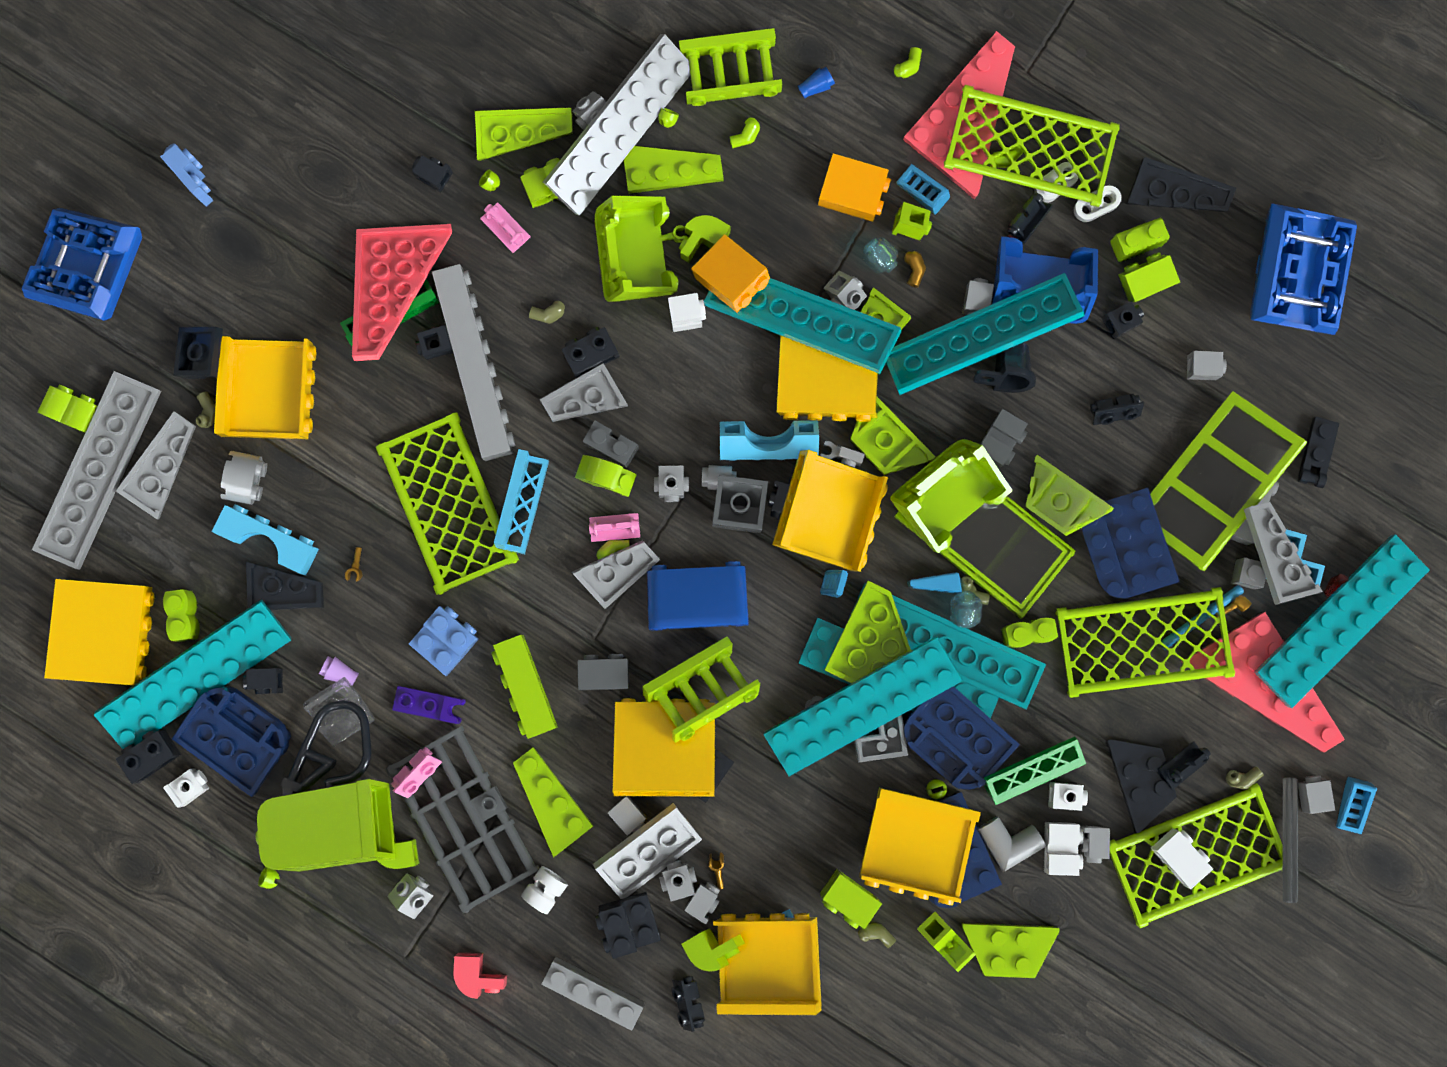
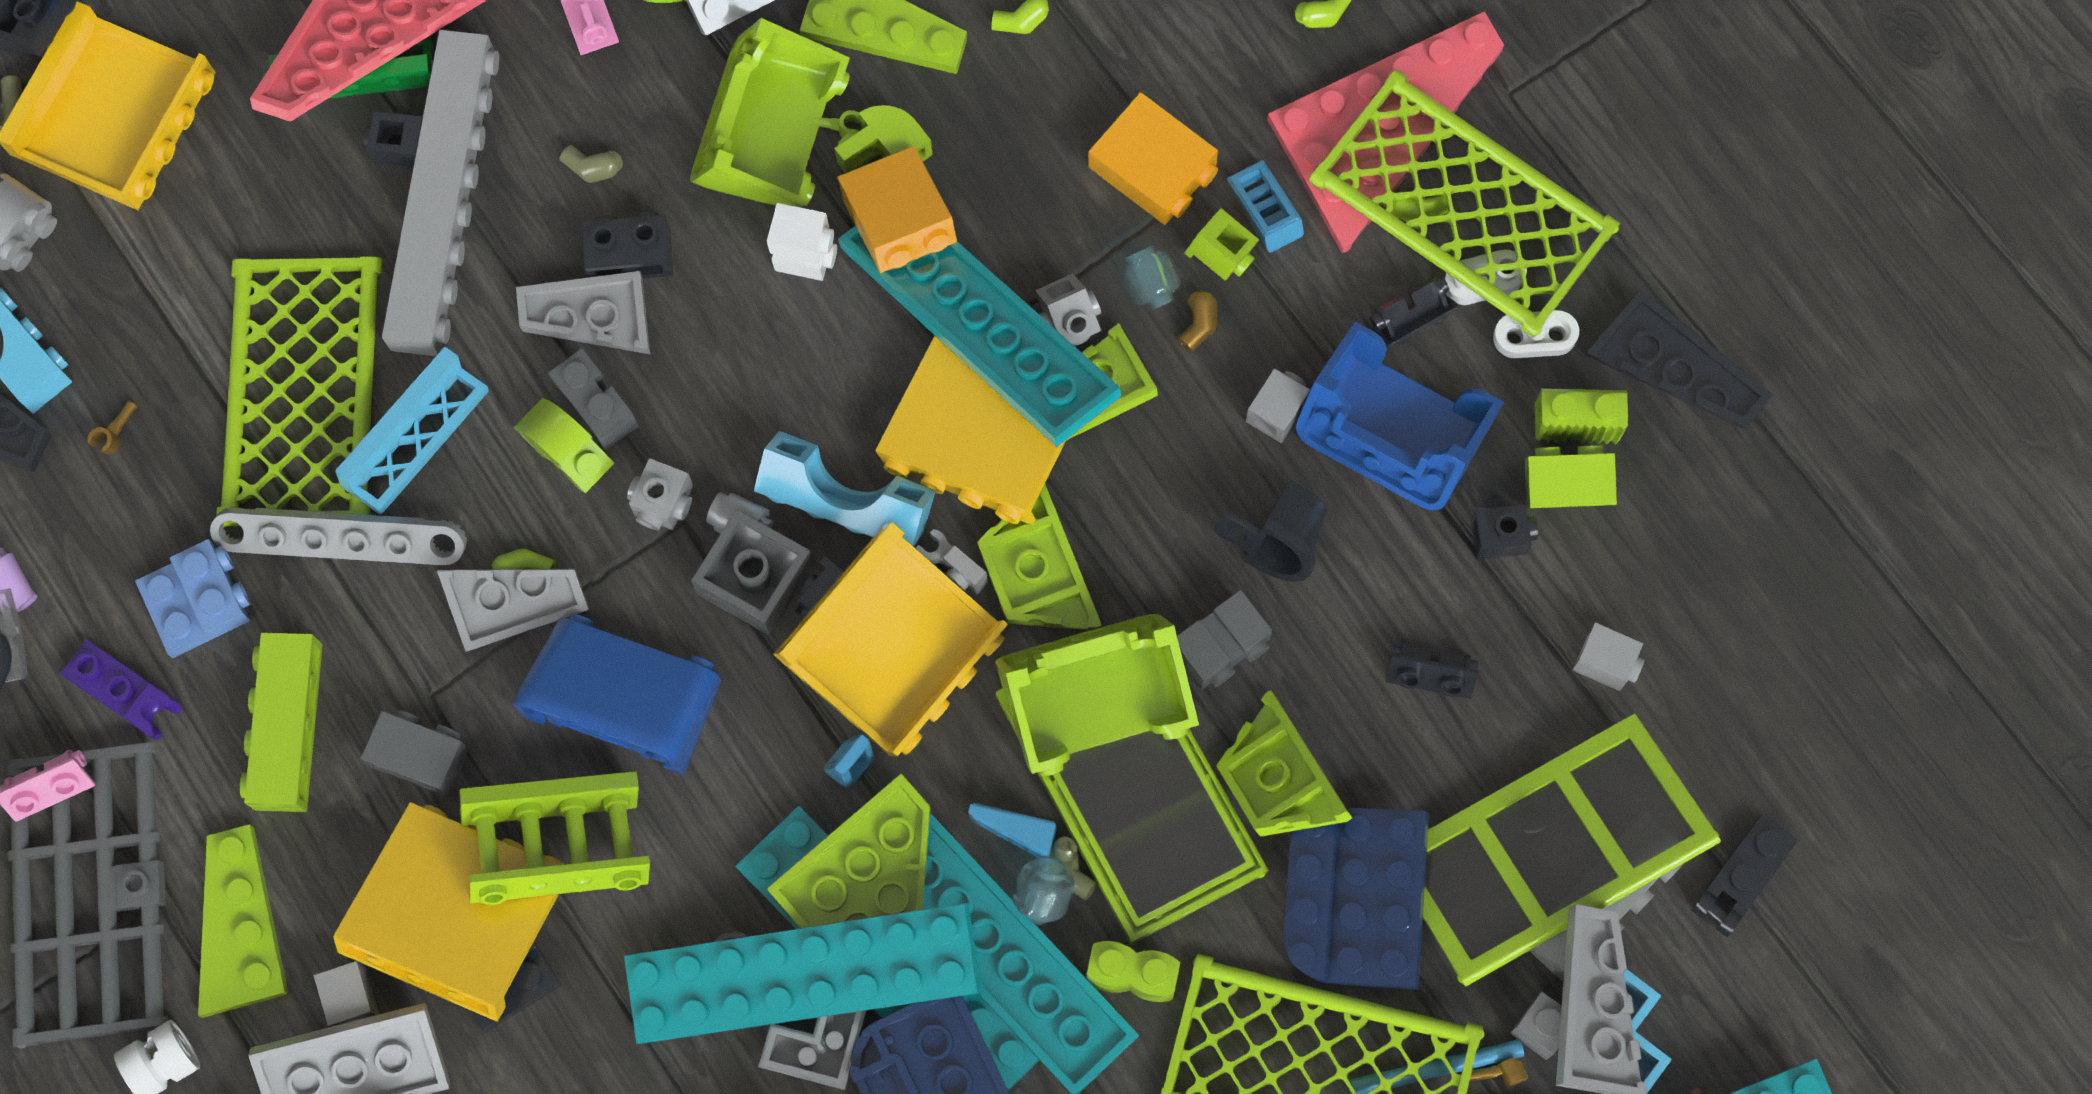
camera: 25 degrees right, 10 degrees down
bright pink hinge [589,513,640,542] -> none
teal plate [886,273,1084,395] -> none
blue piece [1250,204,1357,335] -> none
none -> light grey plate [210,507,467,565]

